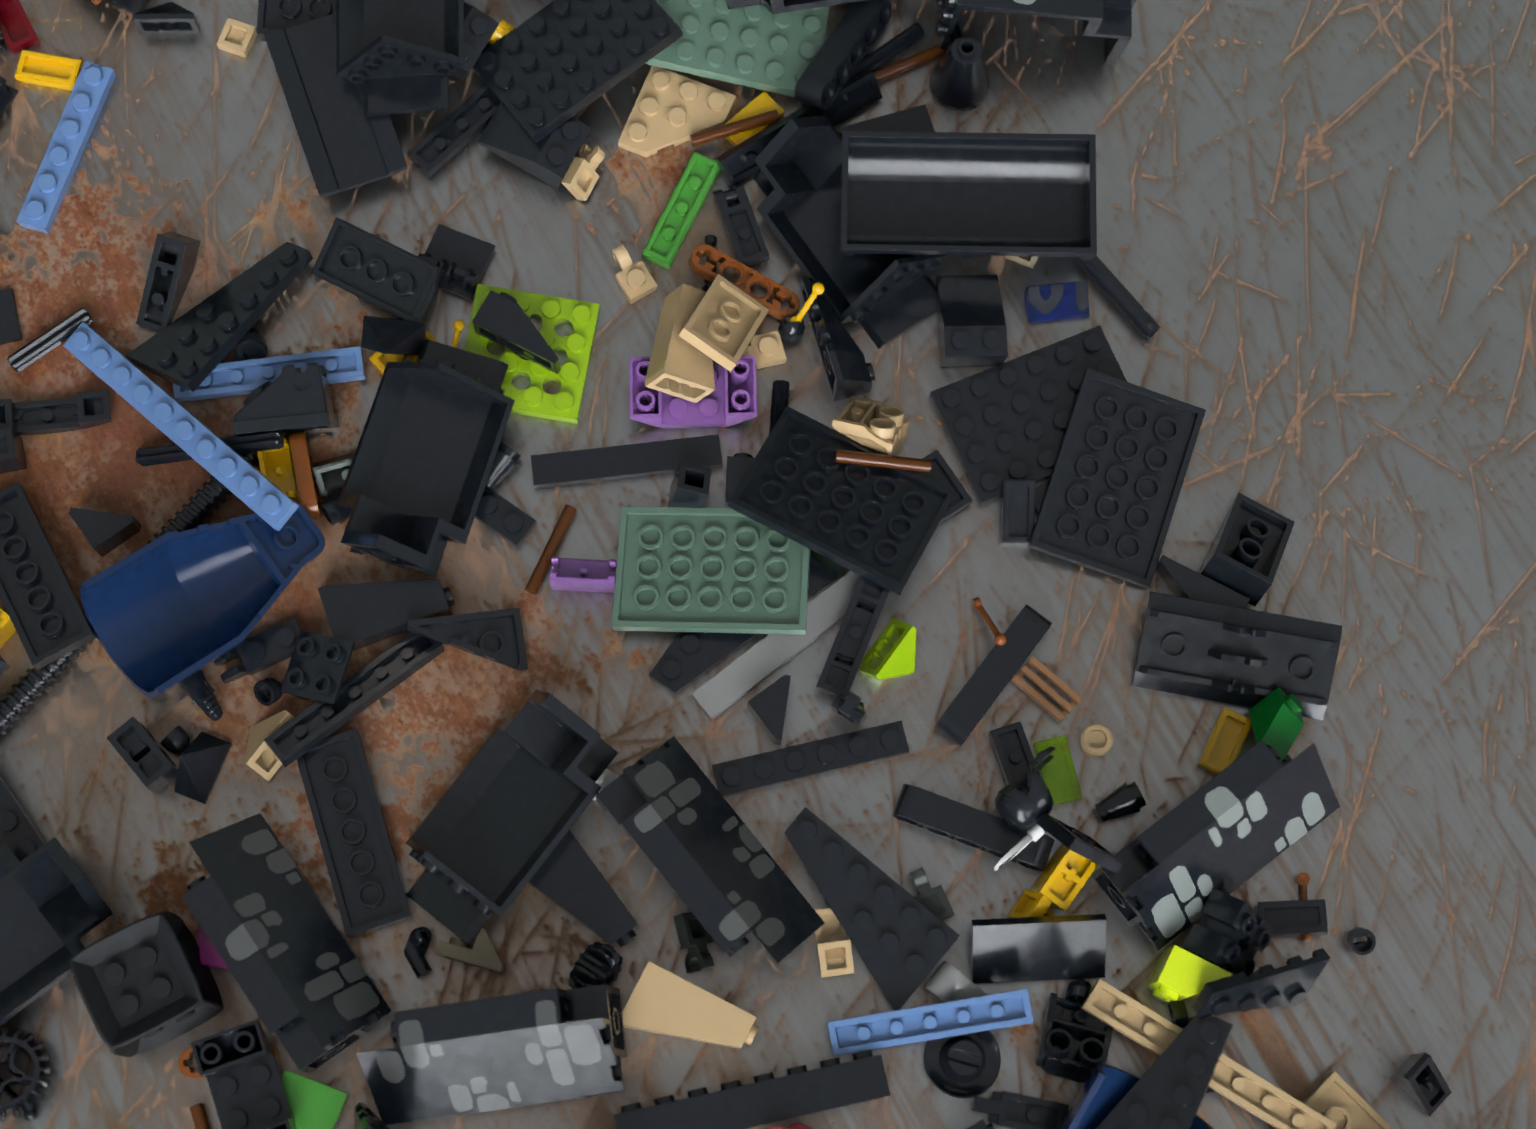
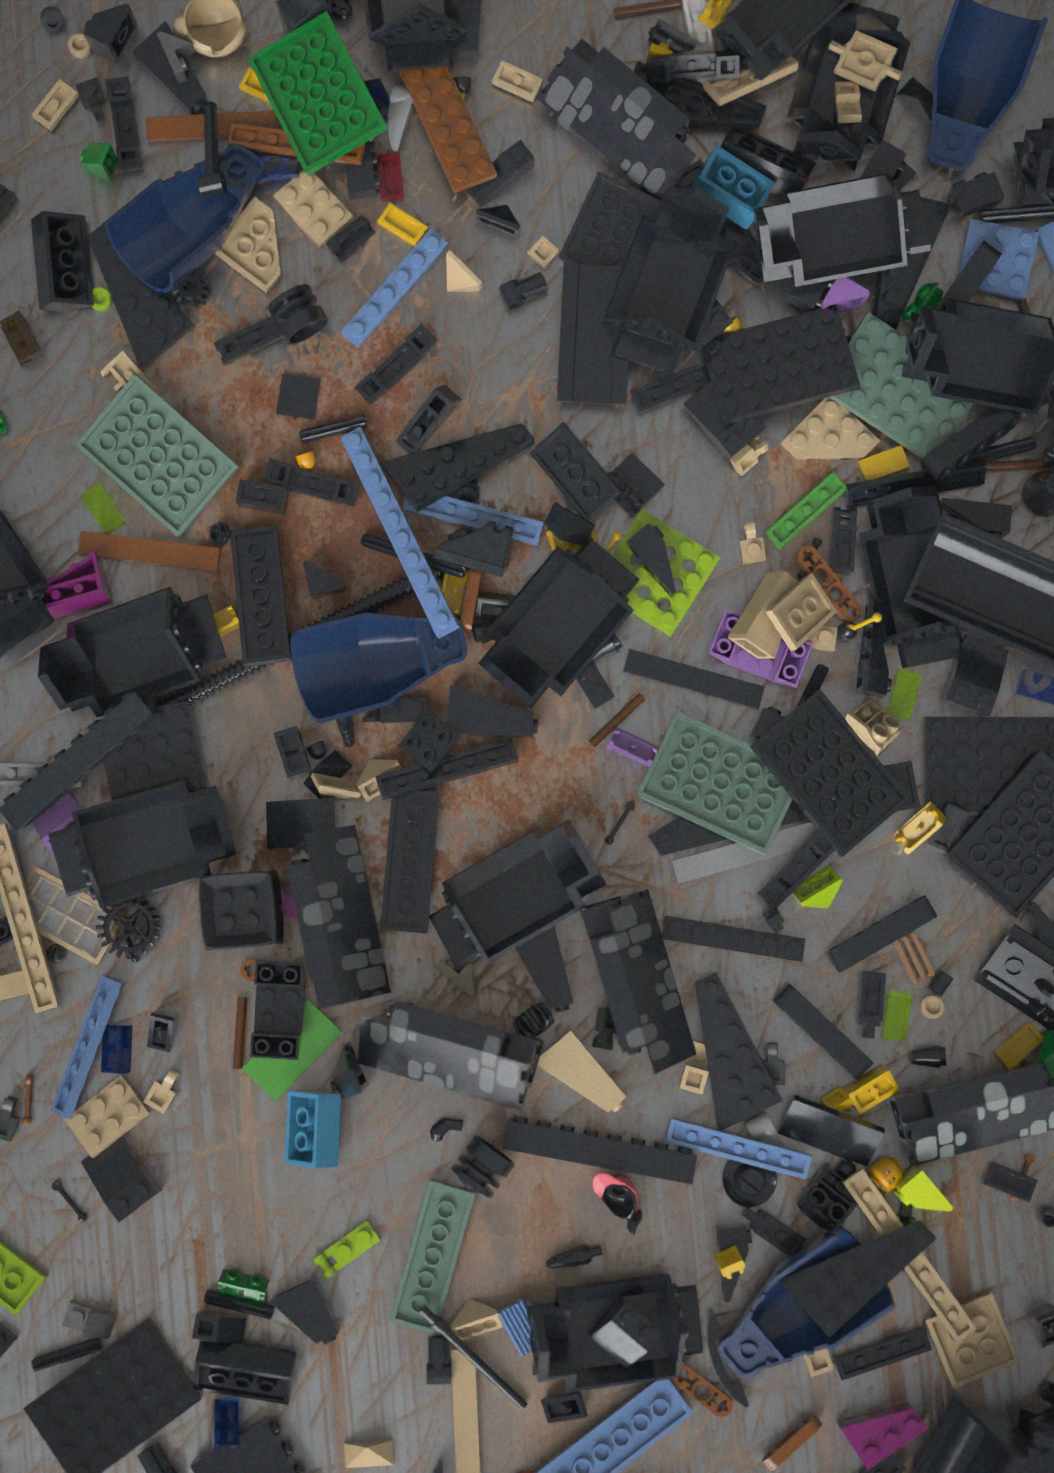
camera: 25 degrees right, 10 degrees up
black hinge [254,677,283,706] -> none
black arm [404,926,432,979] -> none
black wing [405,608,528,671] -> none
black brick [668,463,711,508] -> none
reddish brown bar [689,109,780,147] -> none
black slope [747,675,791,745] -> none
reddish brown bar [835,449,931,472] -> none
dark orange hinge [972,597,1007,646] -> none
black hair [994,746,1056,871] -> none
black tile [1036,813,1124,874] -> none
black brick [1182,889,1274,977] -> none
black wing [1192,948,1331,1016] -> none
none -> black slope [266,798,338,849]
none -> light orange hinge [295,451,315,470]
none -> tan slope [311,773,361,799]
none -> black slope [354,324,437,405]
none -> tan slope [446,250,483,292]
none -> black piece [499,272,548,310]
none -> black hinge [605,801,635,845]
none -> light orange head [868,1157,905,1193]
none -> clear neon green tile [887,669,922,721]
none -> yellow hinge [895,801,947,855]
none -> black hinge [928,970,953,997]

